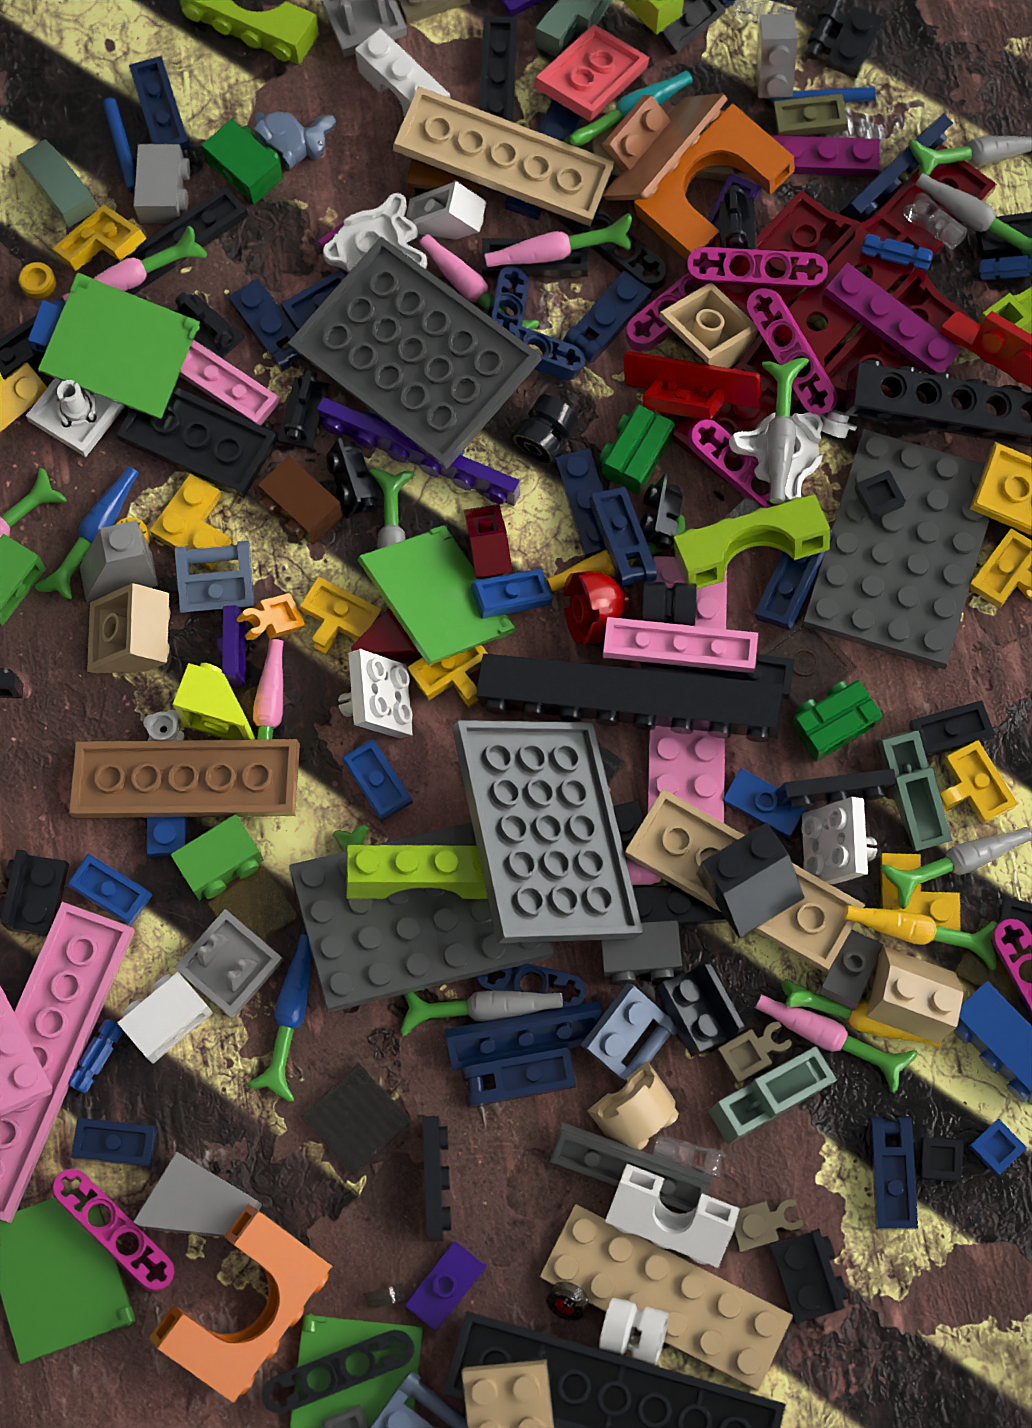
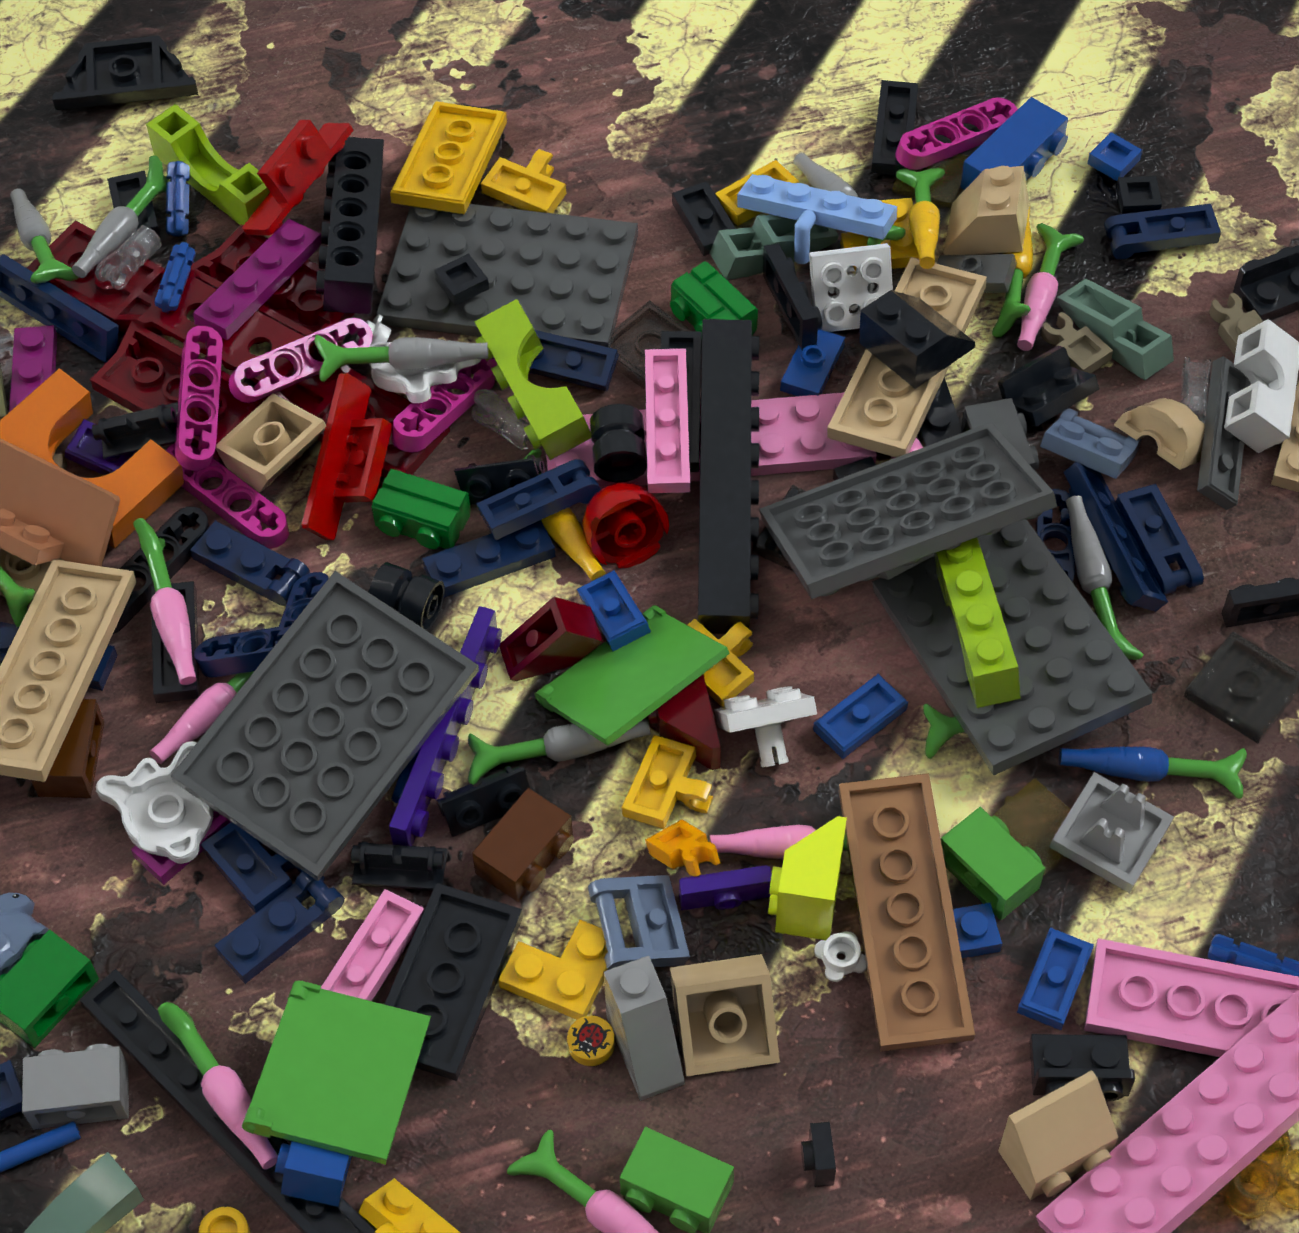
camera: 100 degrees left, 15 degrees down
white plate [26,378,125,457] -> none
piece [34,466,139,599] -> none
yellow plate [52,204,146,271] -> none
white brick [117,972,213,1064] -> none
black hinge [175,292,244,359] -> none
white slope [406,181,486,240] -> none
none -> light blue plate [737,174,897,264]

